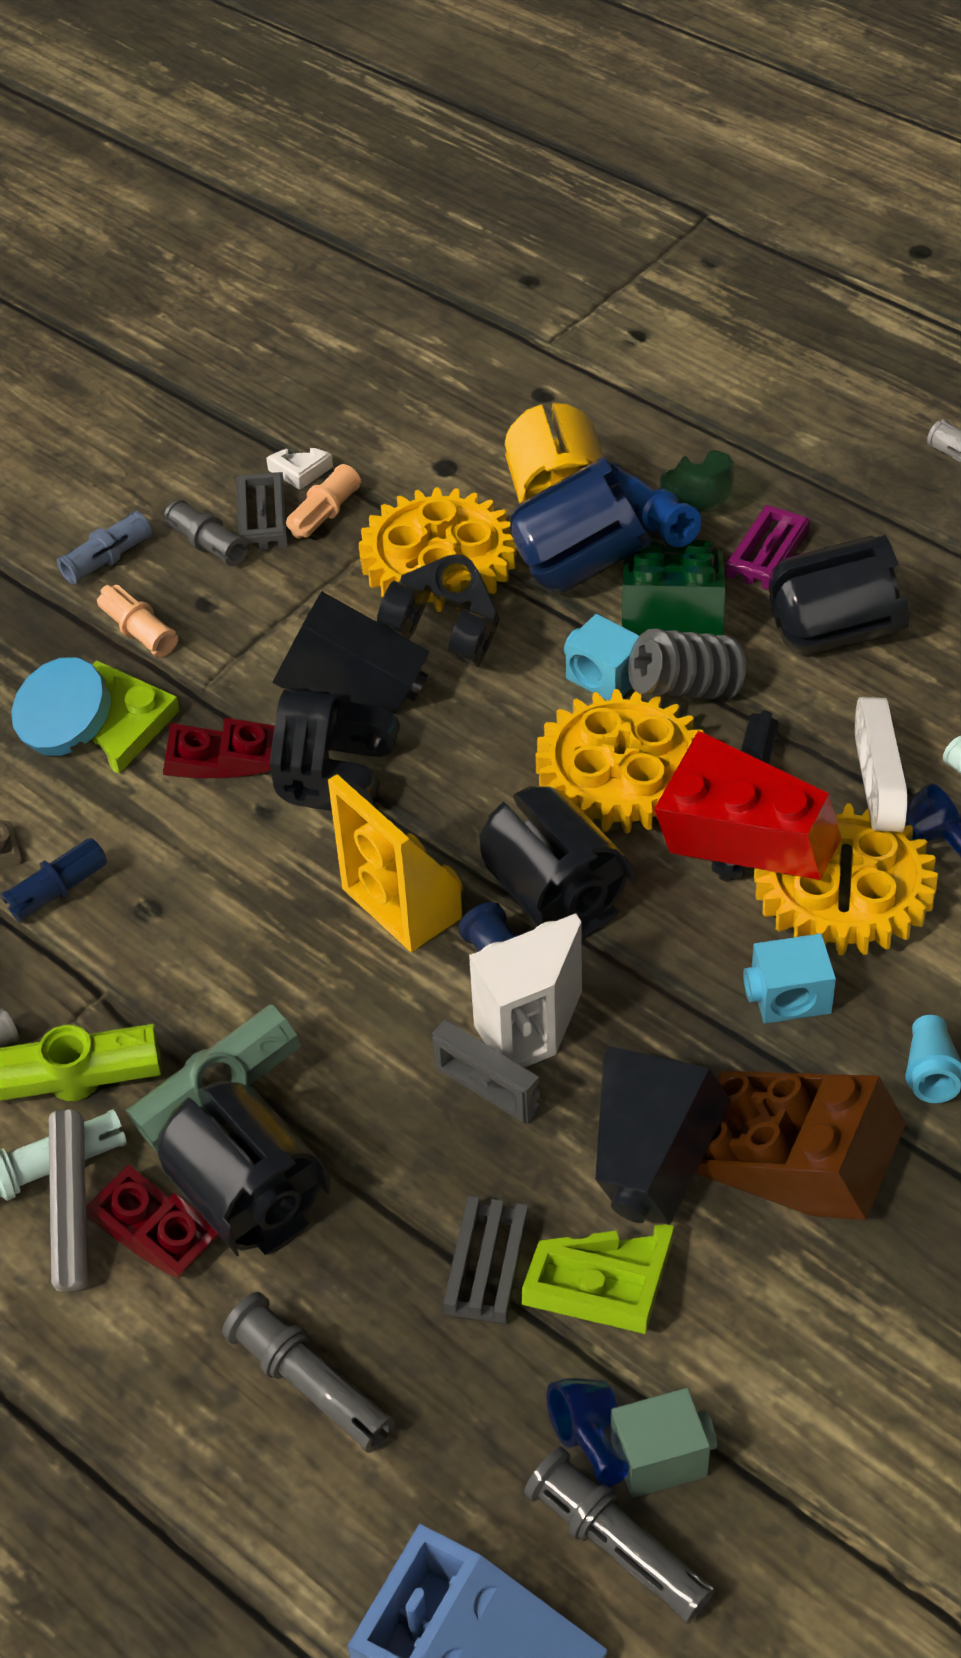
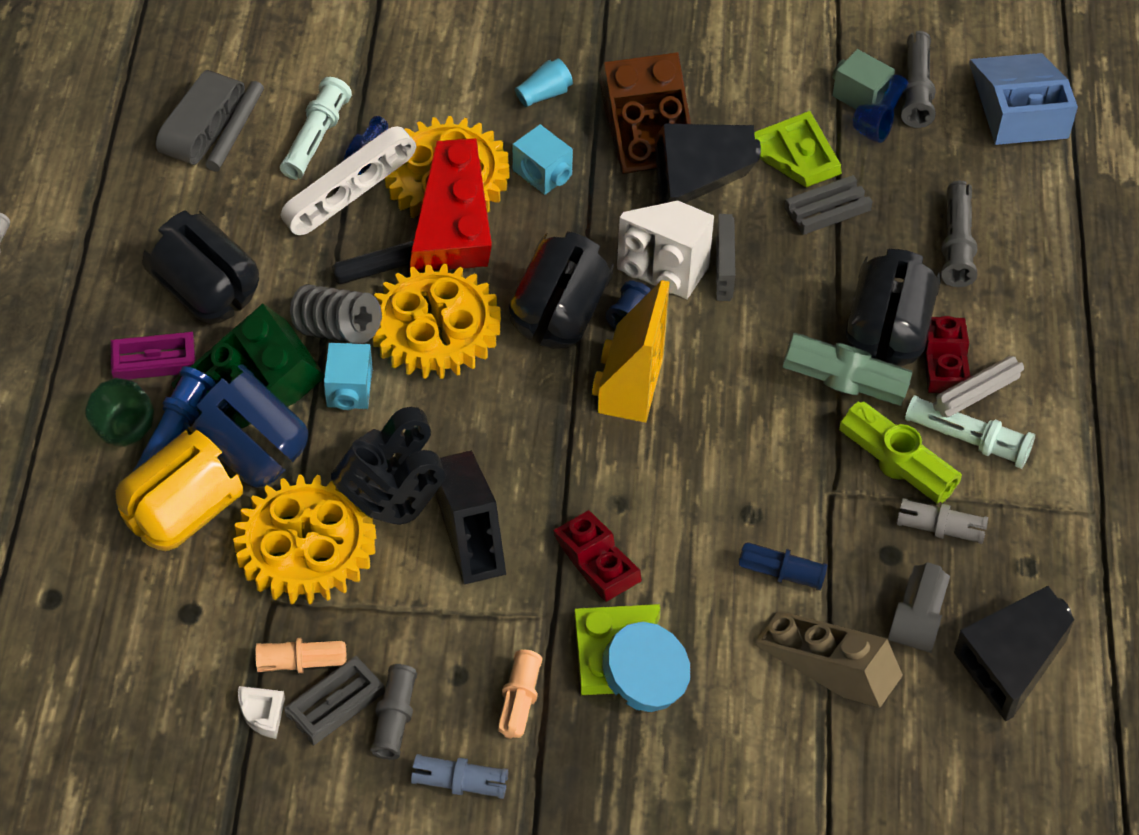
camera: 130 degrees left, 5 degrees up
black piece [270,687,400,811] -> none

